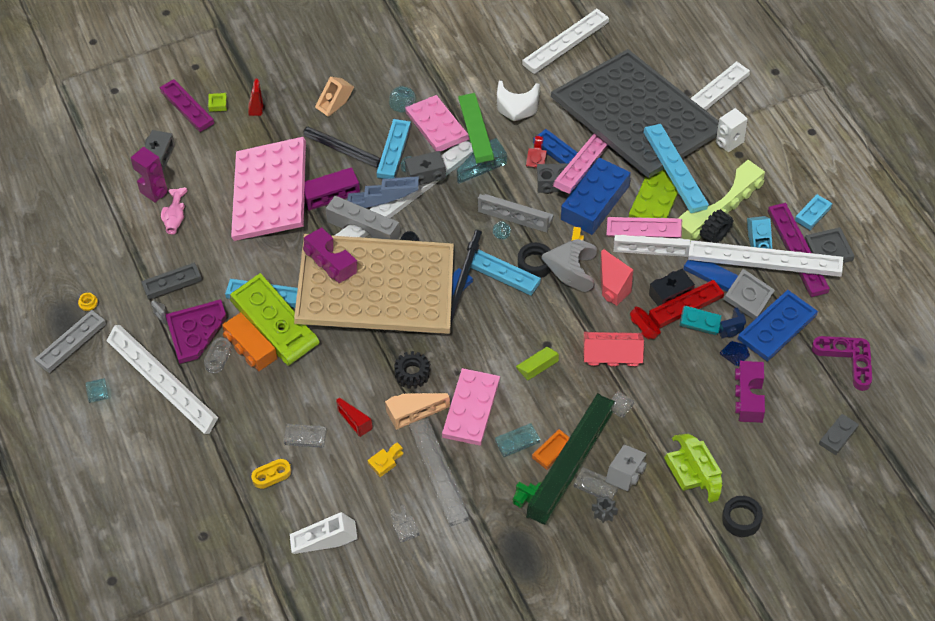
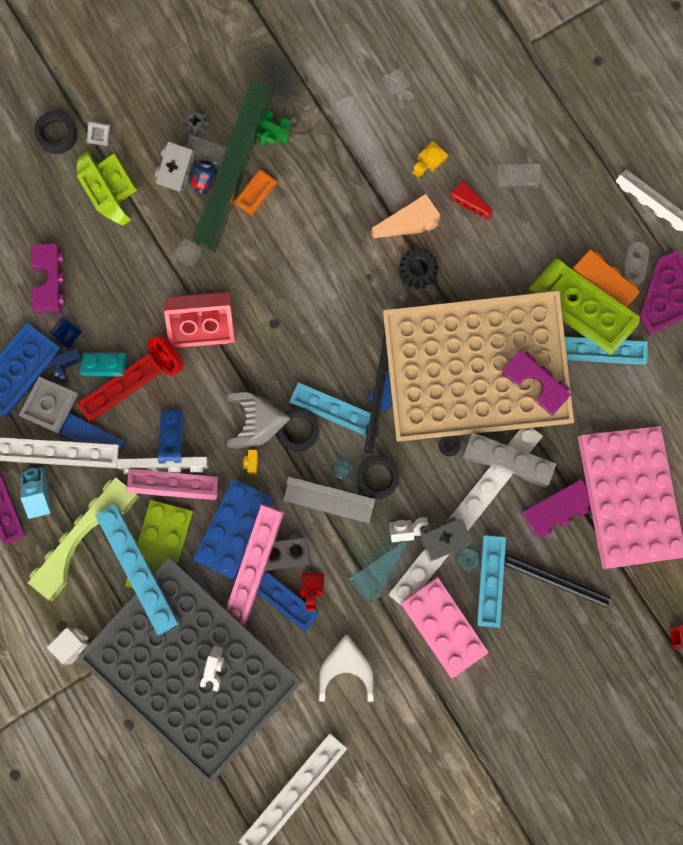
camera: 170 degrees right, 25 degrees up
yellow plate [251,459,291,489] -> none
white slope [290,512,357,554] -> none
light nougat slope [315,77,354,116] -> none
sand blue slope [347,177,419,208] -> none
clear light blue hair [389,86,416,112] -> none
bright pink plate [442,368,500,446] -> none
bright green tile [458,93,494,163] -> none
clear light blue plate [495,423,540,458] -> none
lime slope [516,347,559,381] -> none
coral slope [600,249,633,306] -> none
black brick [649,268,695,306] -> none
white plate [691,62,750,110] -> none
black tyre [700,209,734,243] -> none
none -> light grey slope [87,120,110,146]
none -> blue plate [158,409,184,464]
none -> dark blue head [189,160,219,194]
none -> white plate [200,646,225,691]
none -> black tyre [357,456,399,499]
none -> white plate [389,517,428,542]

